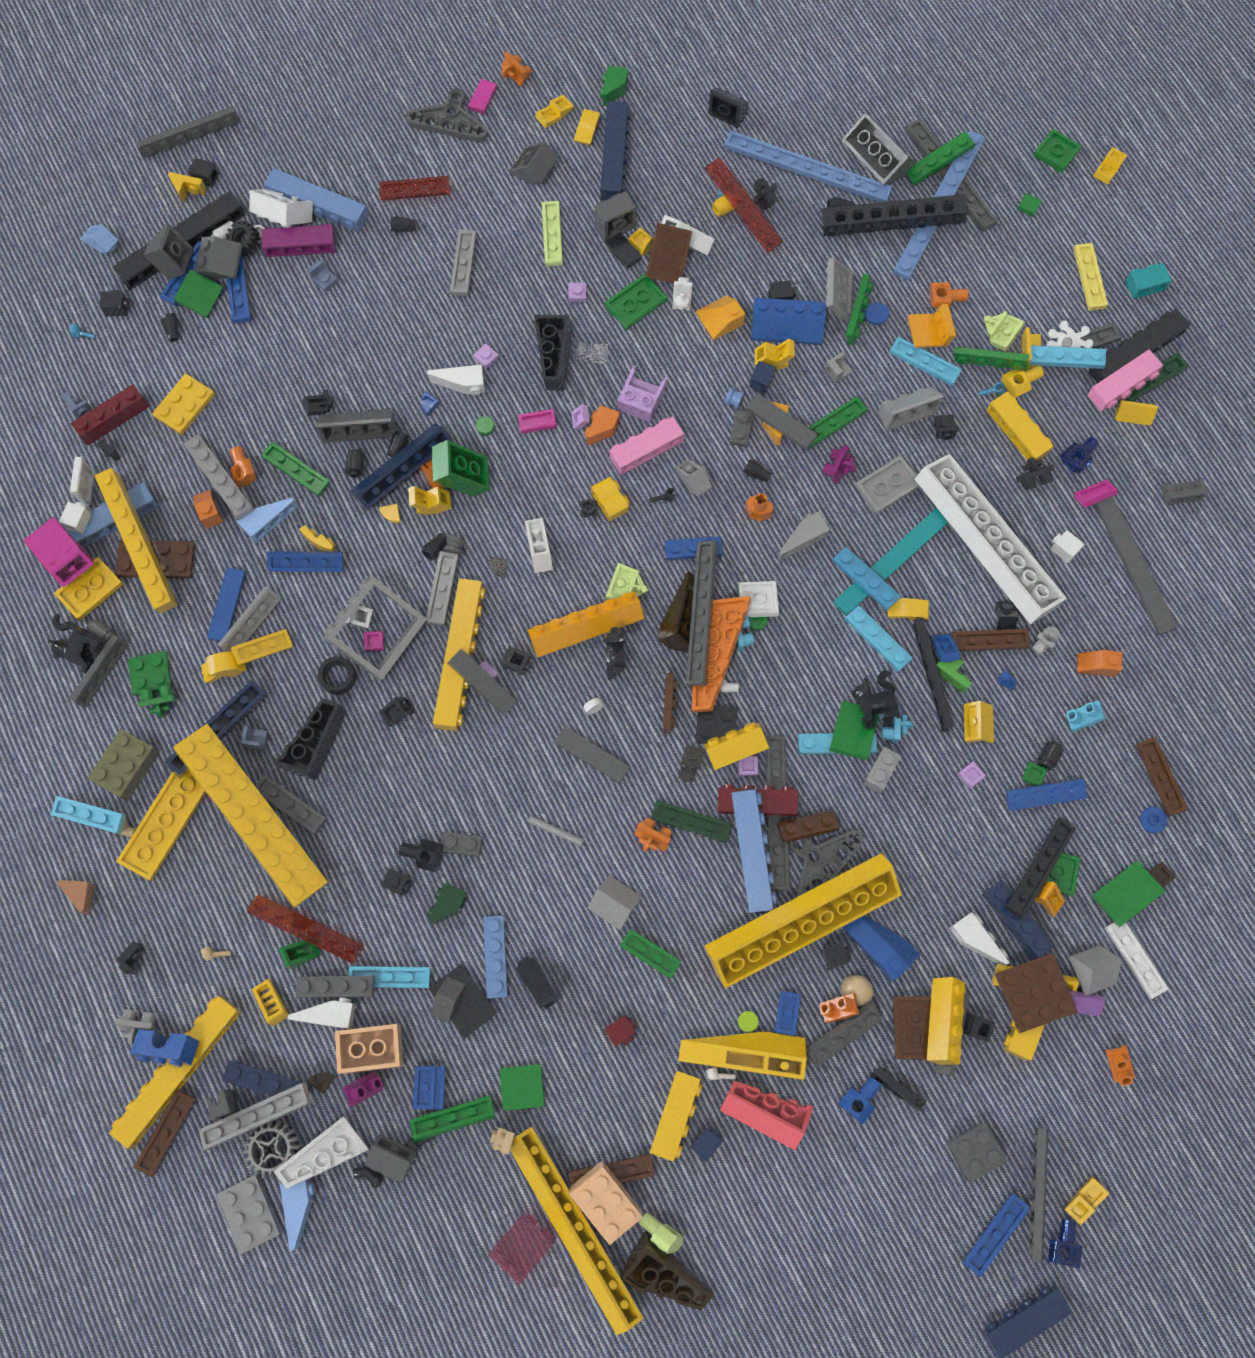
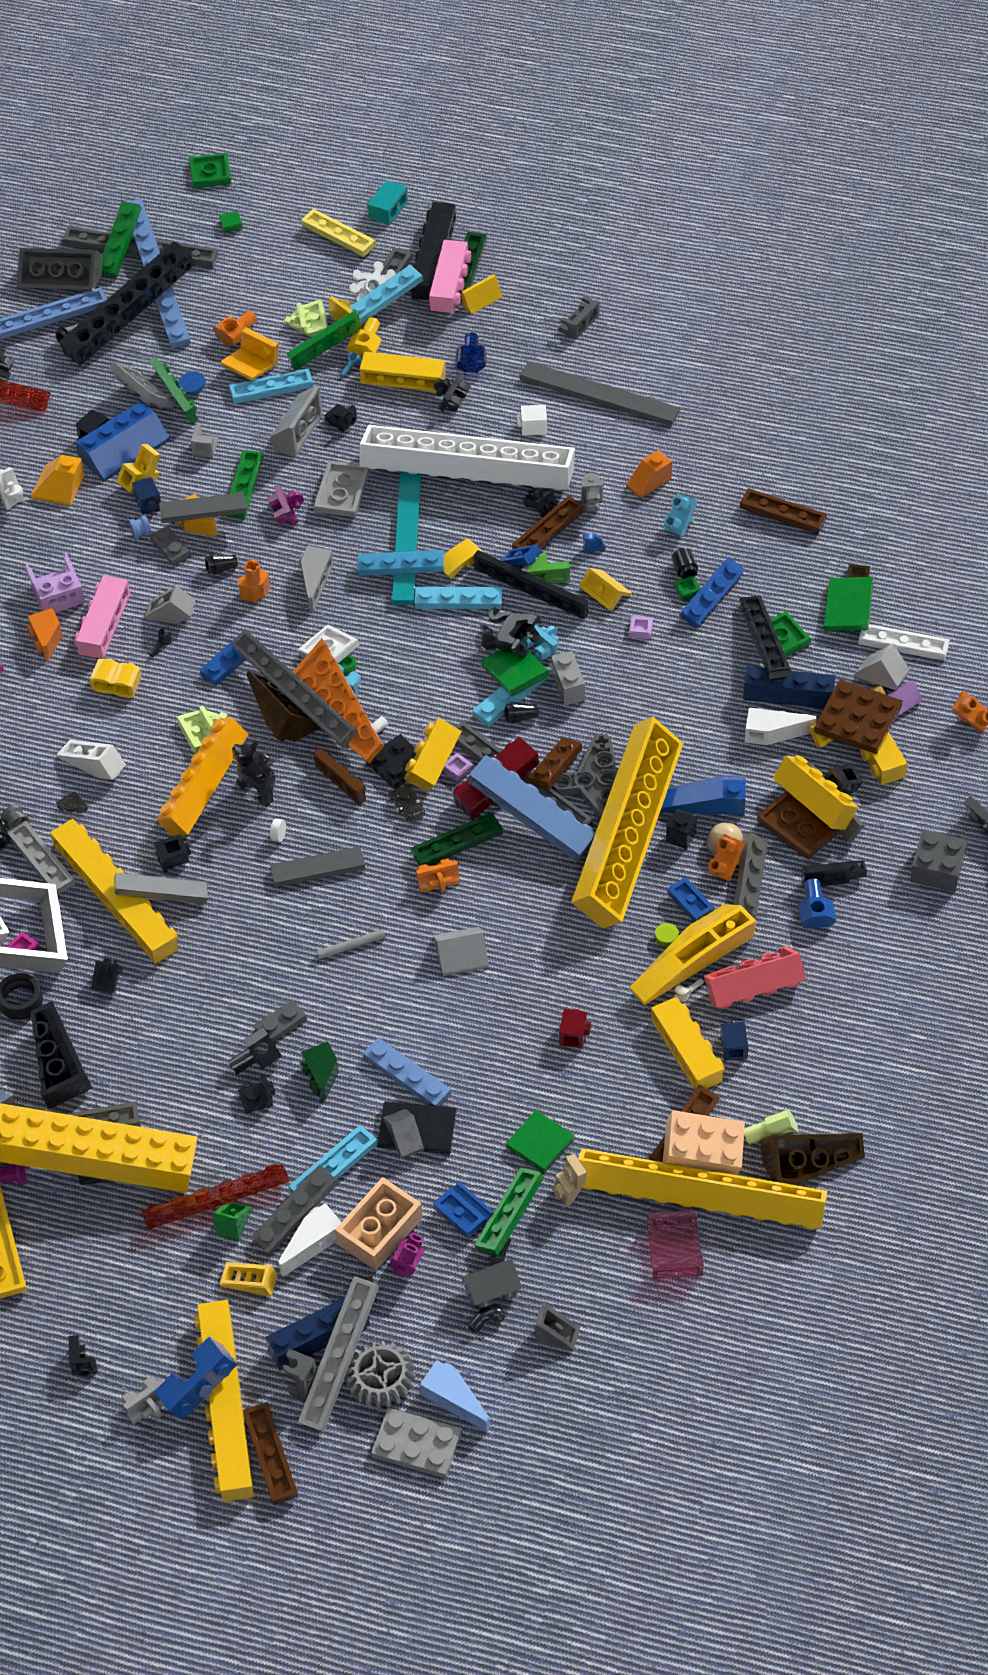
camera: 45 degrees left, 20 degrees down
tan hand [201,947,231,961] -> none
white wing [274,1116,369,1190] -> none
black slope [516,957,559,1011] -> none
lavender plate [572,405,590,430] -> none
black plate [579,499,598,518] -> none
green plate [620,929,682,979] -> none
light orange slope [1034,882,1065,917] -> none
dark pink tile [1074,479,1117,508] -> none
yellow slope [1093,147,1127,184] -> none
blue piece [1140,807,1167,833] -> none
none -> black cone [504,702,539,724]
none -> flat silver slope [535,1303,580,1351]

